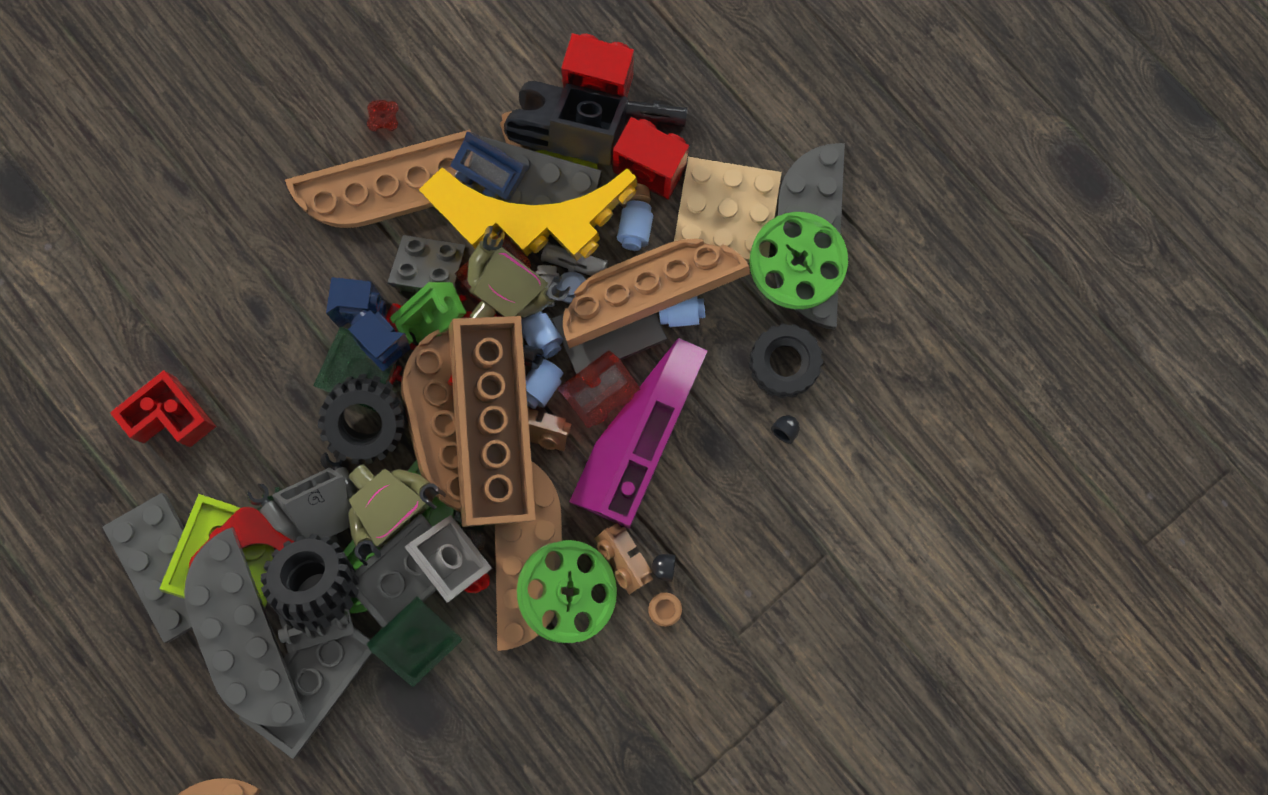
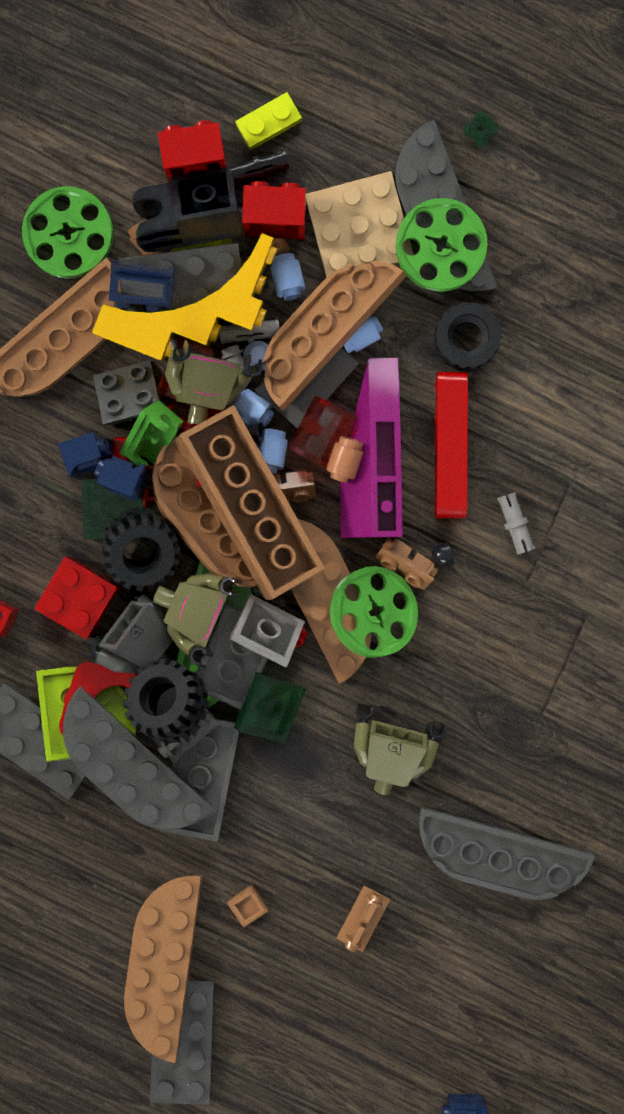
camera: 20 degrees left, 10 degrees up
clear red plate [367,100,399,131] -> none
medium nougat tile [648,593,682,627] -> none
black hinge [771,415,800,444] -> none
none -> bright green wedge [22,186,114,279]
none -> red brick [34,556,122,640]
none -> neon yellow plate [235,92,302,151]
none -> nougat brick [326,436,364,483]
none -> olive torso [354,704,447,795]
none -> red beam [434,372,468,519]
none -> clear green plate [463,111,499,148]
none -> light grey pin [497,492,535,554]

